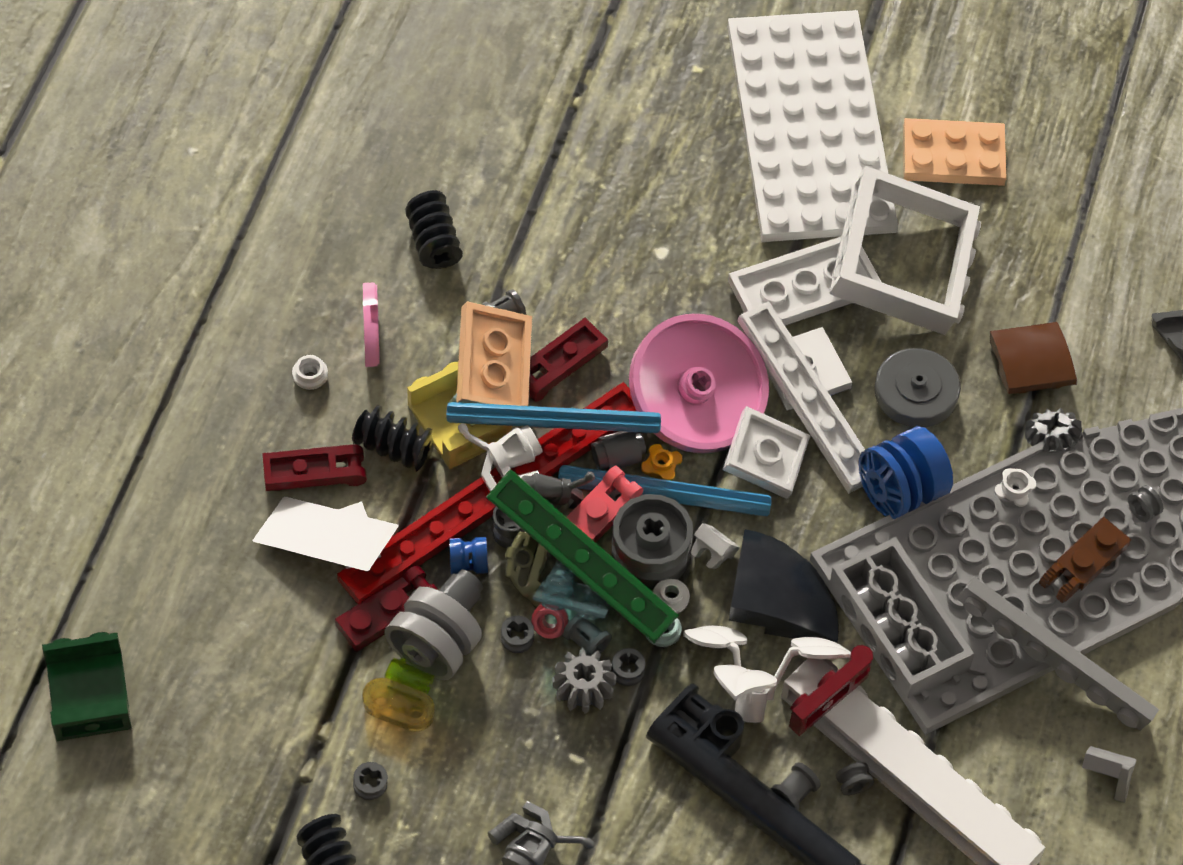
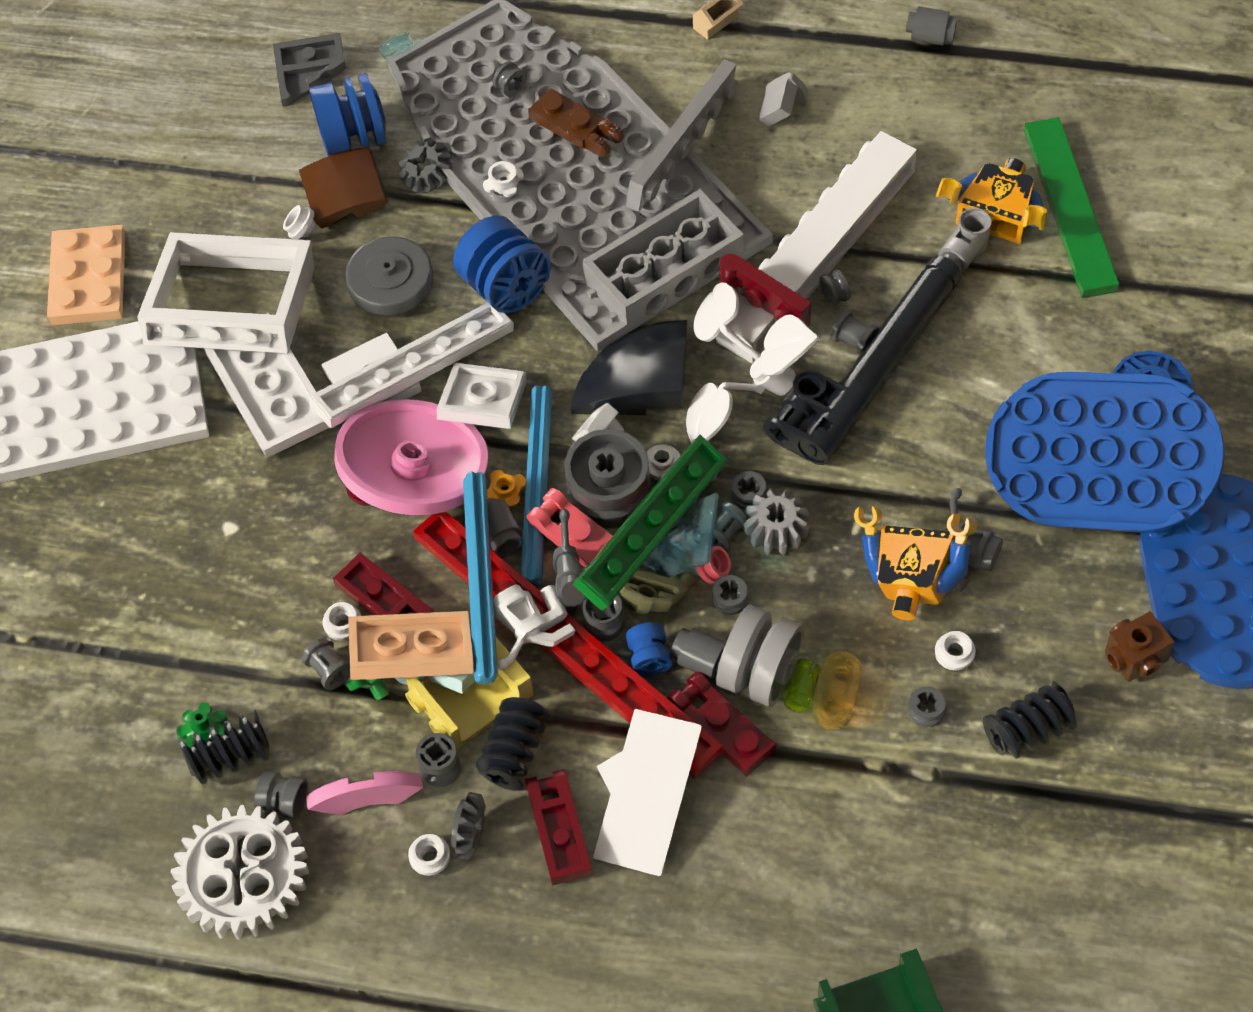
camera: 90 degrees left, 0 degrees up
none -> white gear [171,805,309,940]
none -> green plant [176,703,228,747]
none -> dark grey wheel [254,769,308,819]
none -> white plate [283,205,315,240]
none -> blue wheel [309,72,386,156]
none -> white plate [323,602,361,641]
none -> dark grey wheel [416,733,461,787]
none -> dark grey gear [451,792,486,860]
none -> torso [854,506,978,621]
none -> white plate [935,631,976,671]

